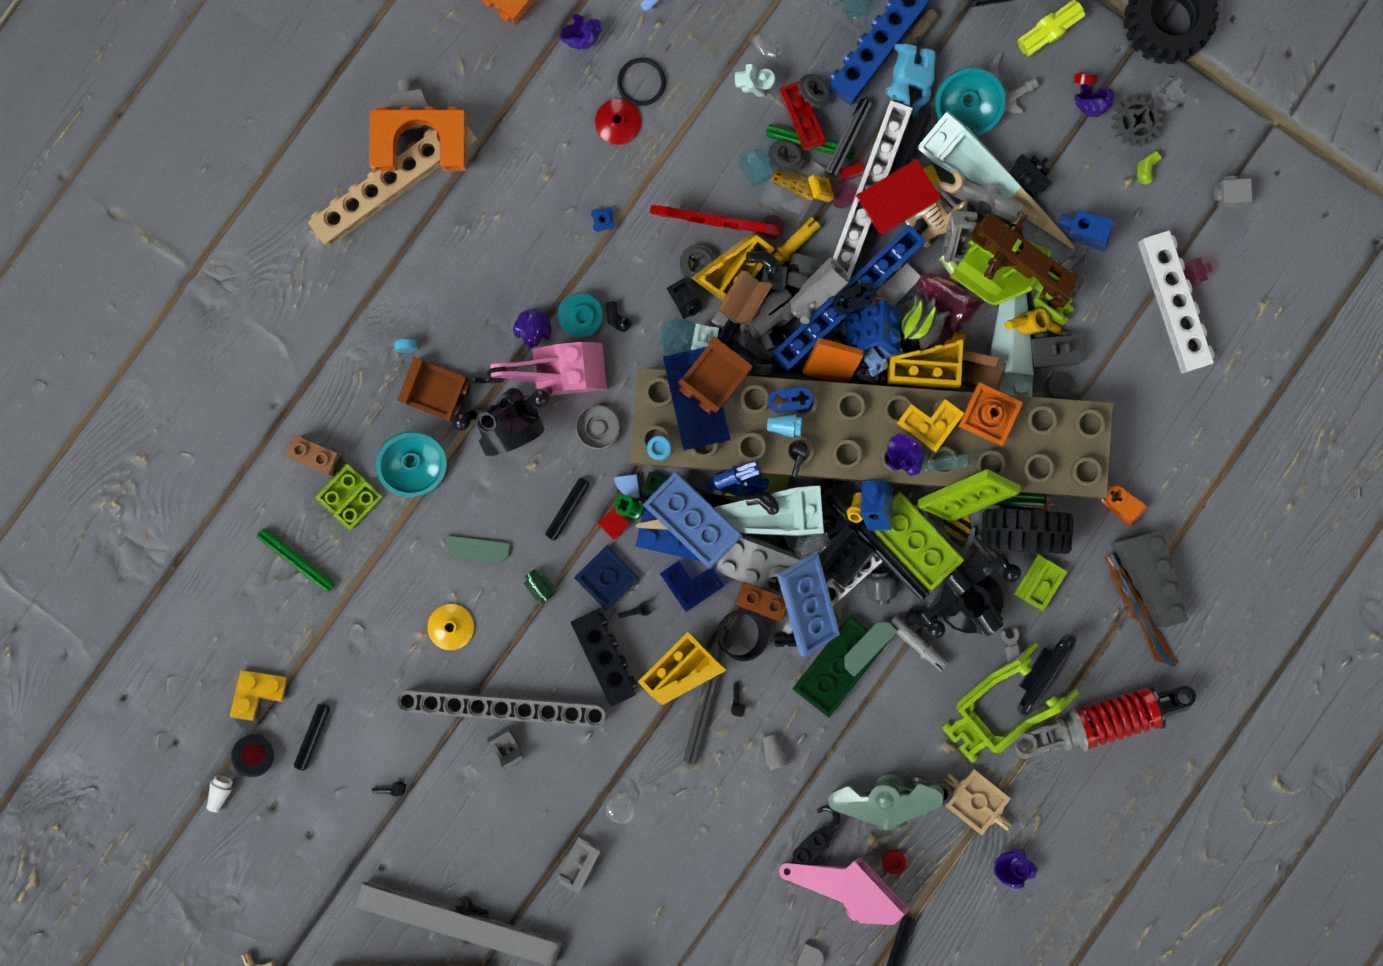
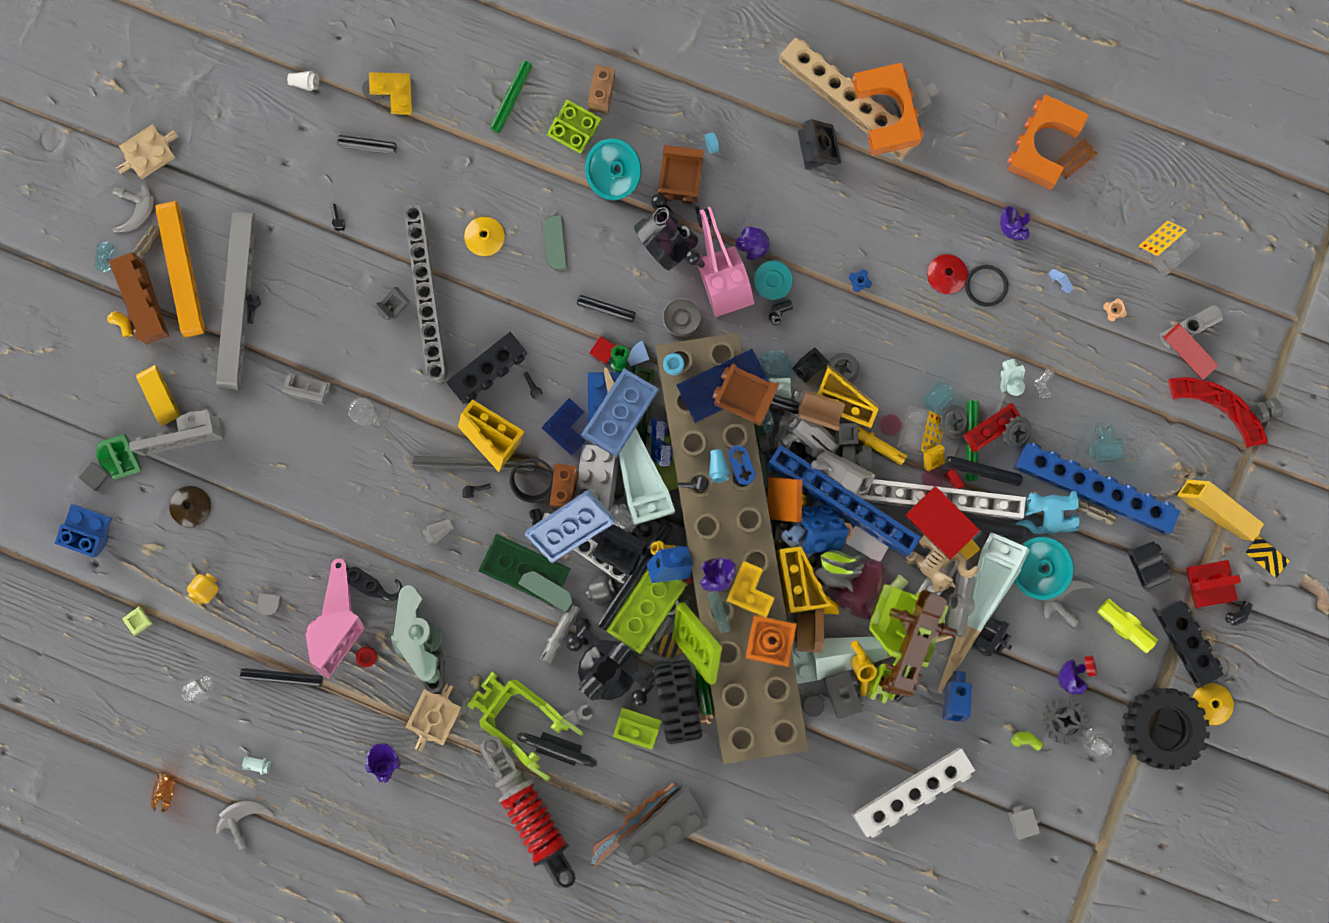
camera: 75 degrees right, 5 degrees down
black wheel [231,735,274,777] -> none
clear green brick [523,569,556,604] -> none
dark blue tile [574,545,640,611] -> none
red tile [650,205,781,236] -> none
blue axle [714,461,761,489] -> none
black arm [745,491,780,515] -> none
black arm [746,251,780,275] -> none
black beam [832,282,876,315] -> none
light grey hinge [942,211,978,262] -> none
orange piece [1101,486,1147,527] -> none
clear pink tile [1183,258,1213,286] -> none
none -> black bracket [797,119,841,170]

